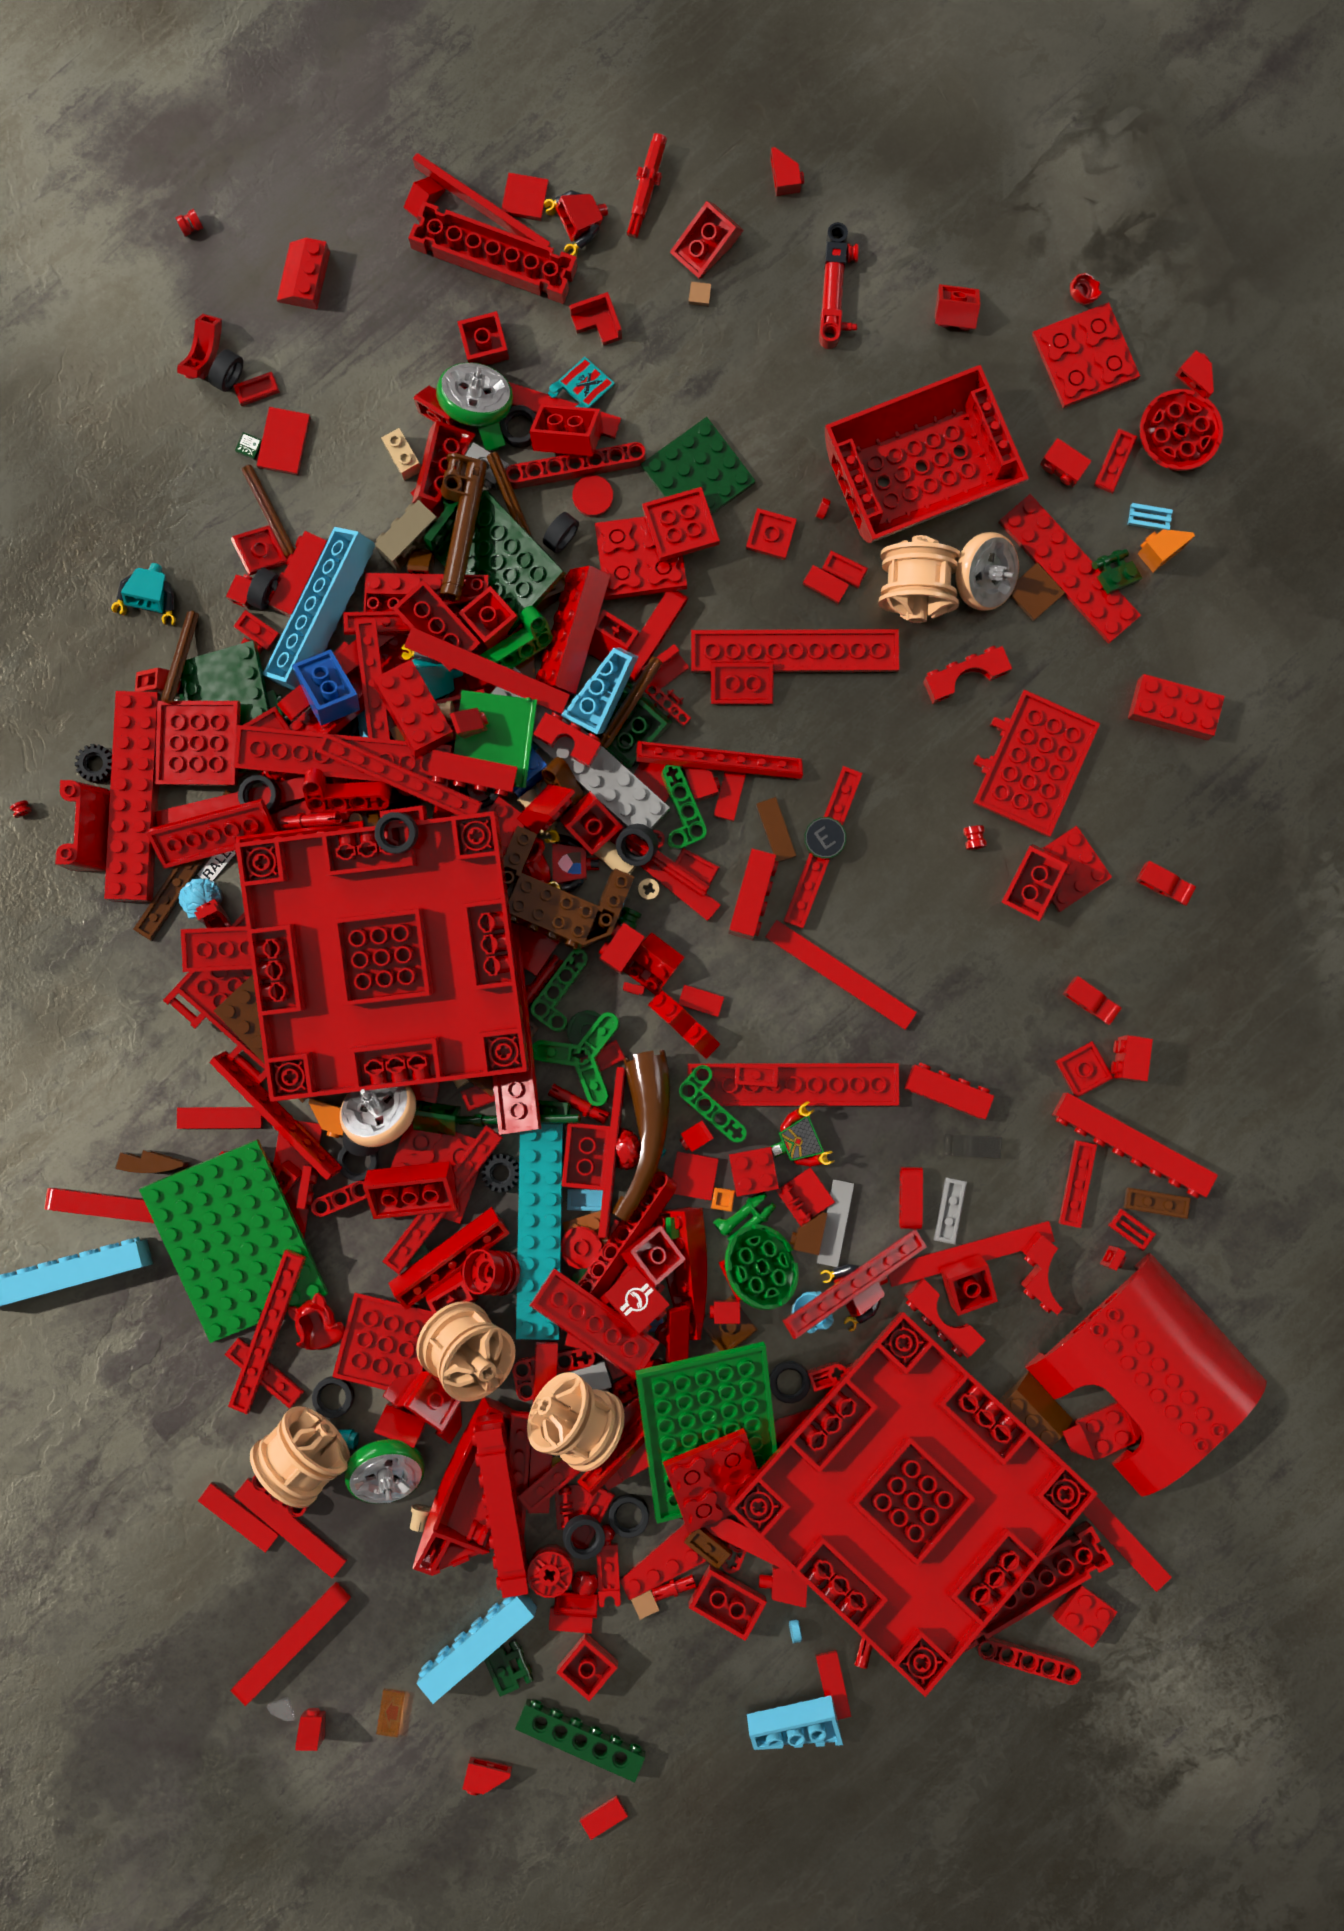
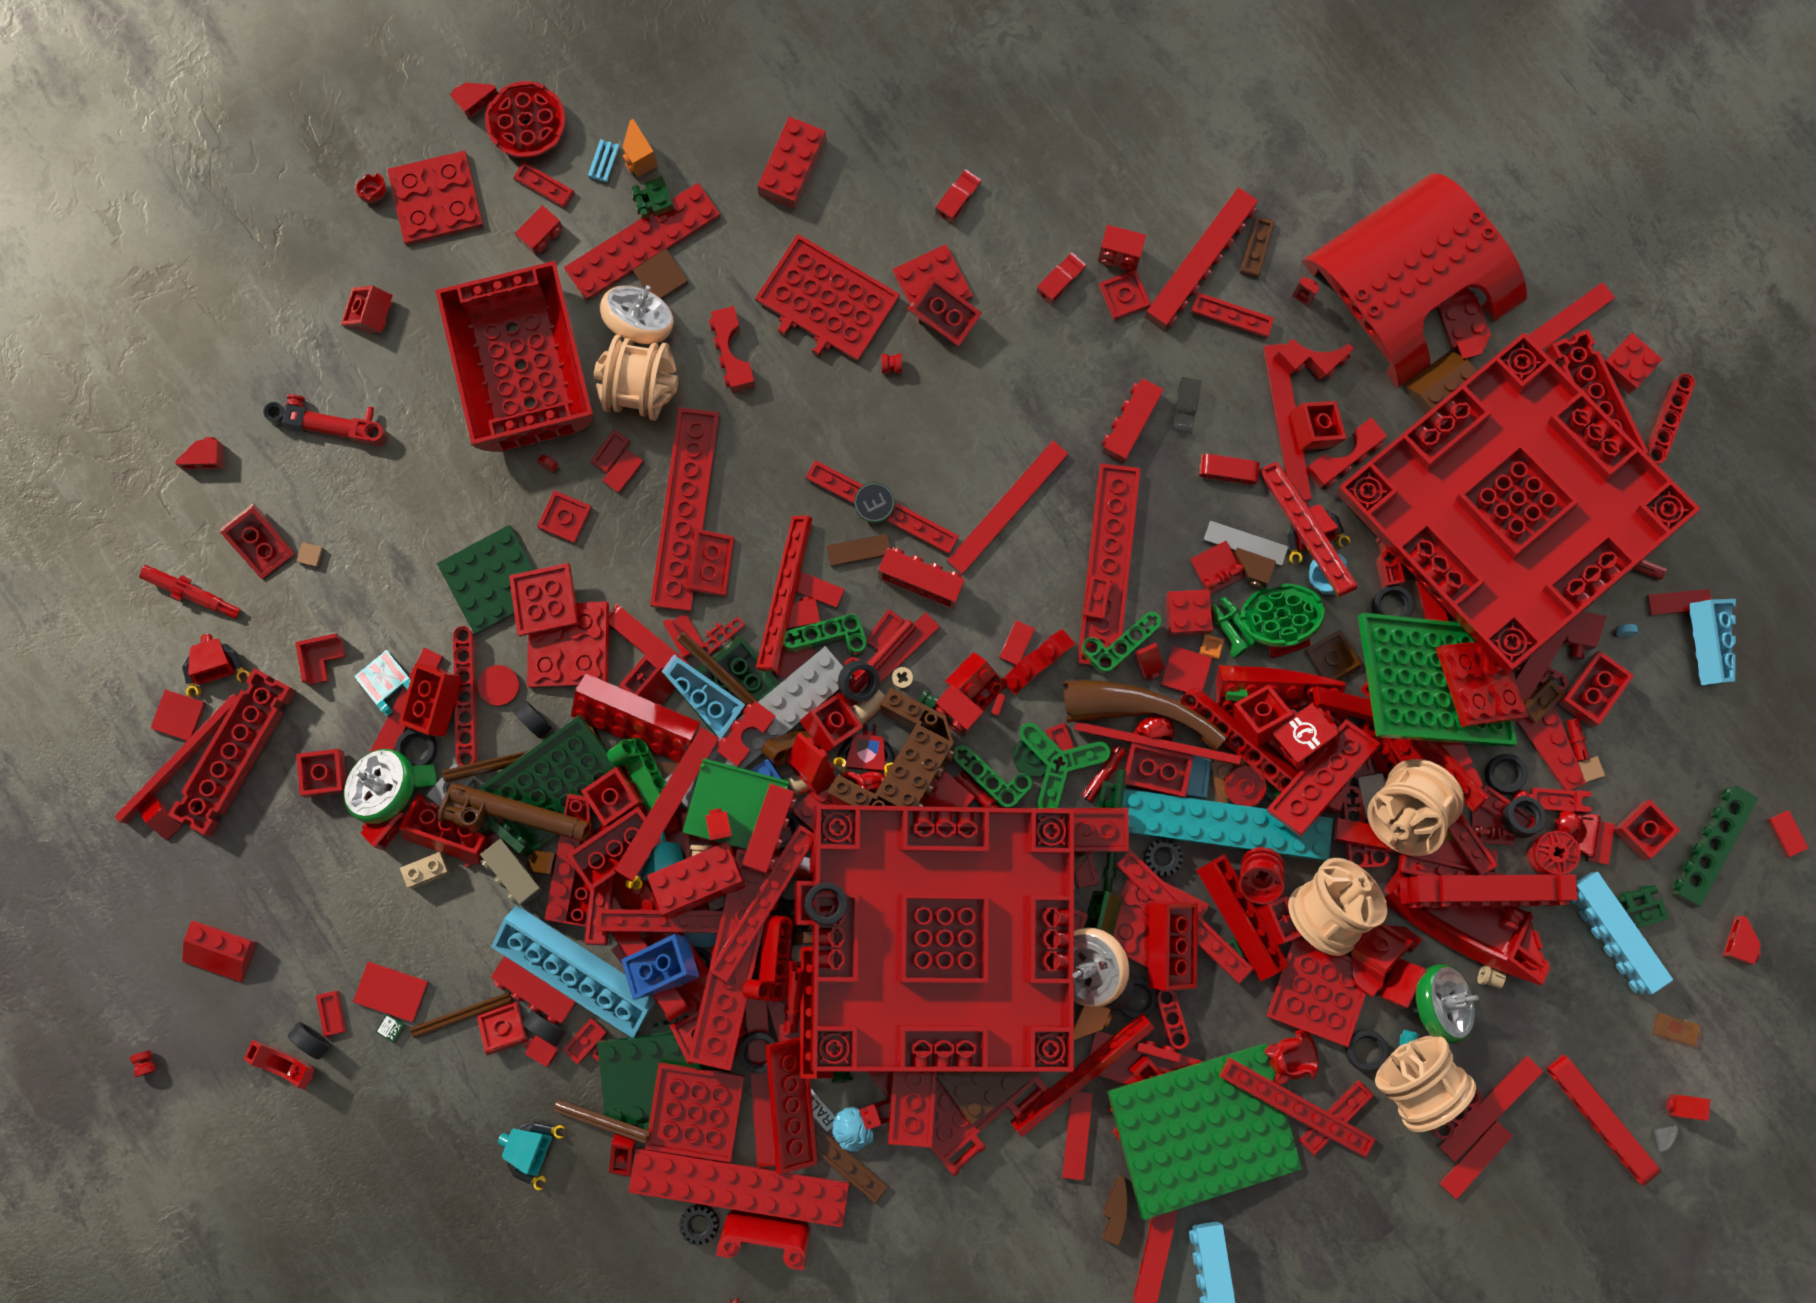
camera: 85 degrees left, 5 degrees down
red brick [710,1300,740,1324] -> none
torso [770,1101,835,1167] -> none
light grey tile [934,1178,967,1244] -> none
red tile [1108,1209,1156,1251] -> none

